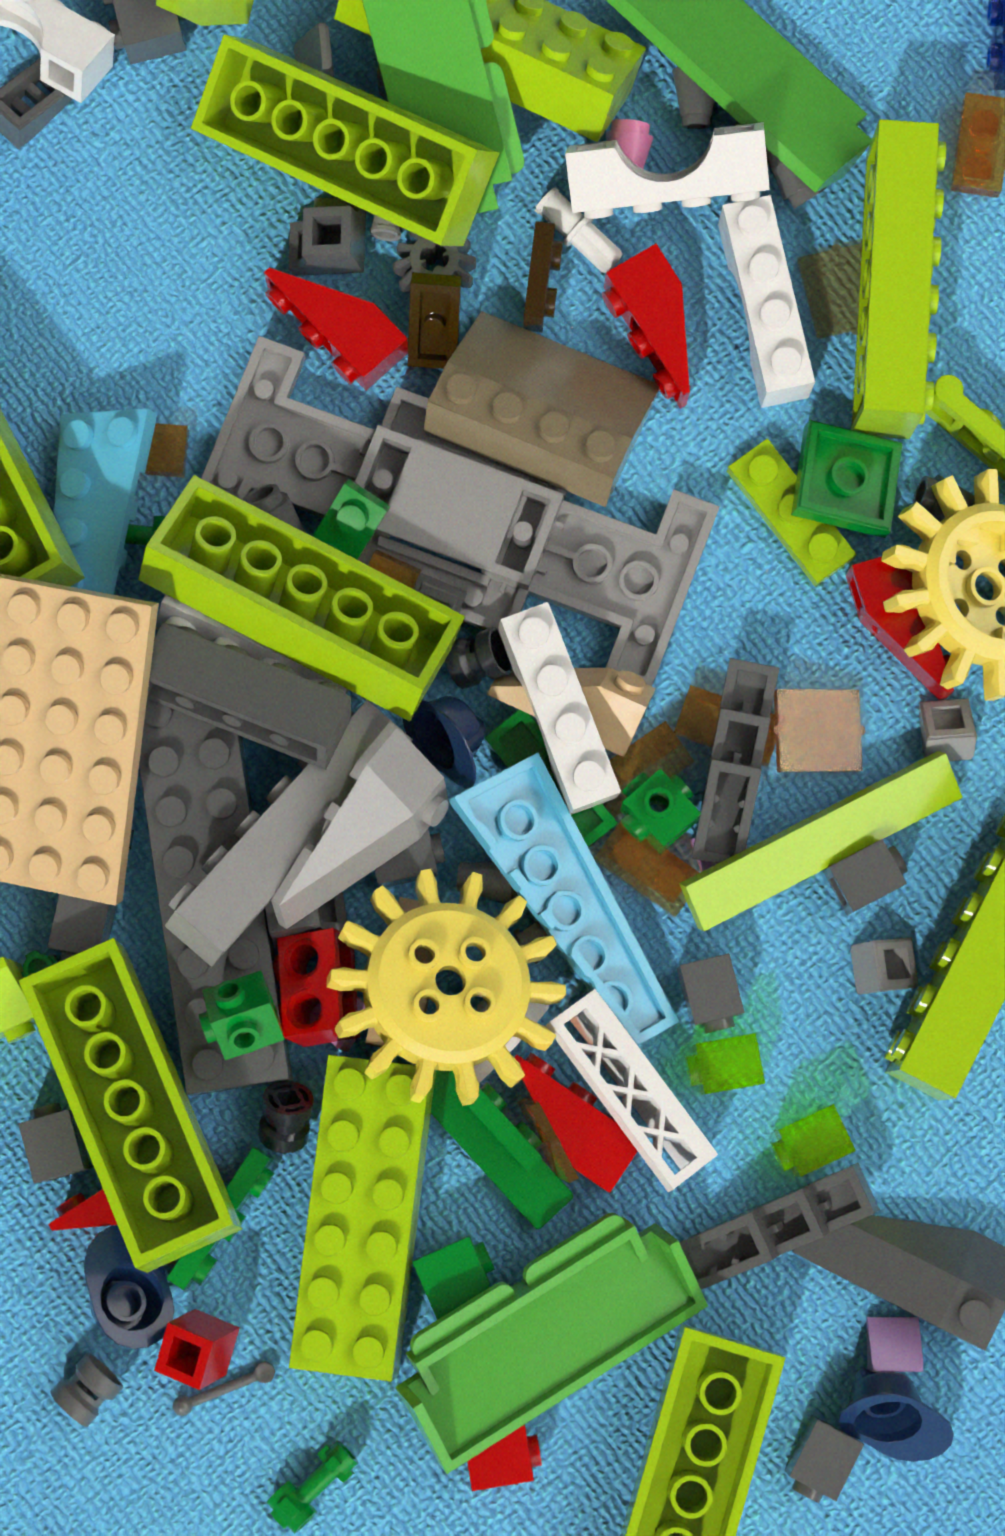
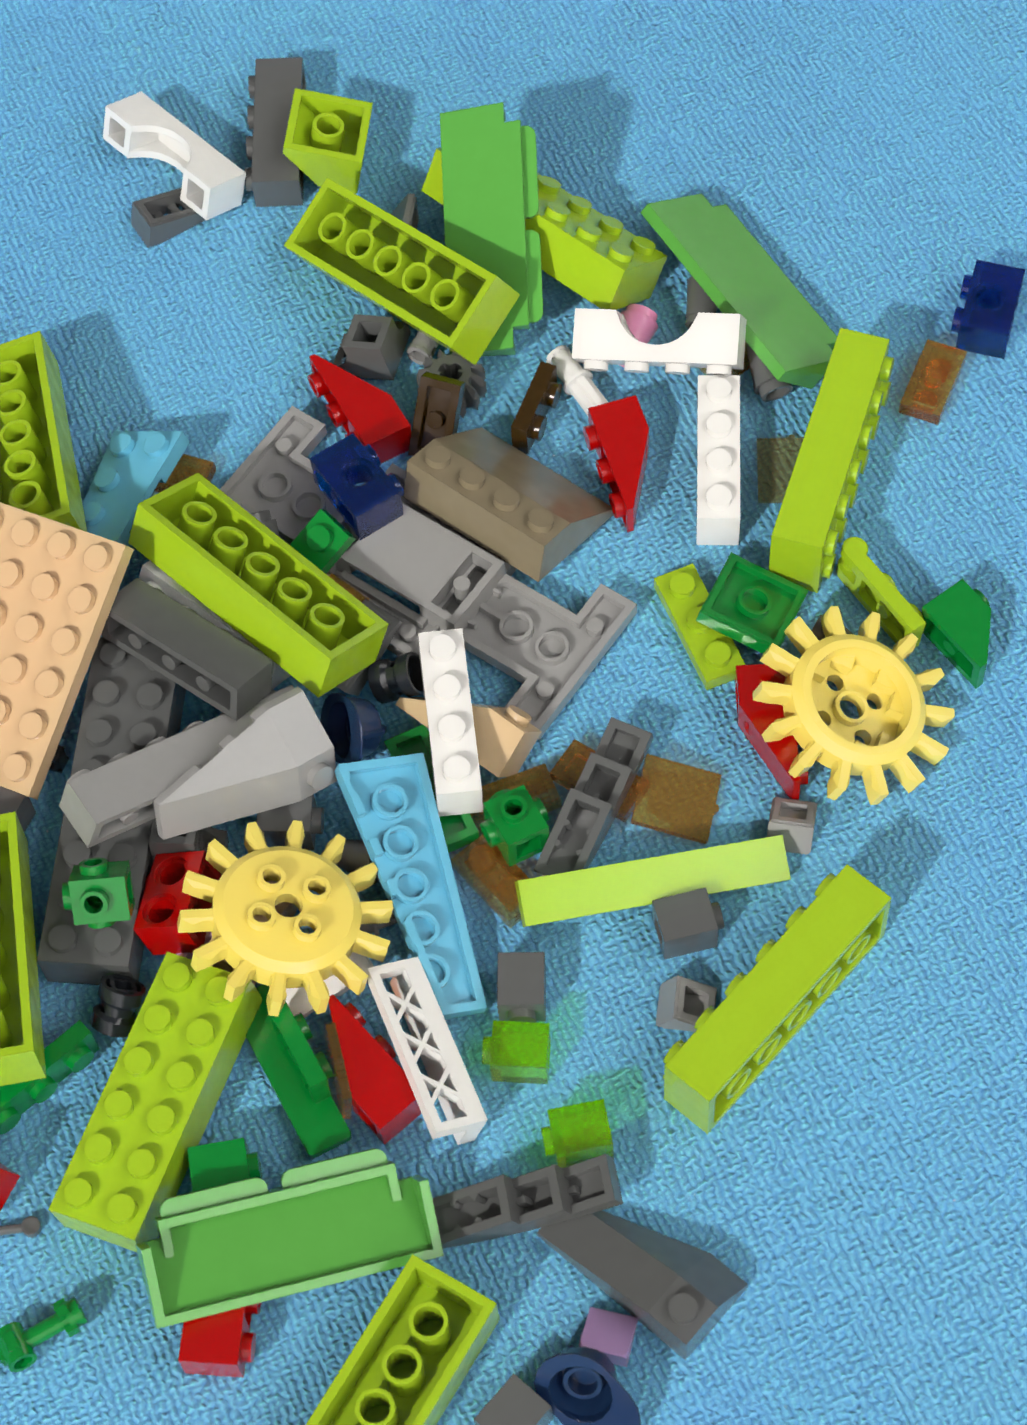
camera: 20 degrees right, 20 degrees down
none -> clear blue brick [310,433,404,540]

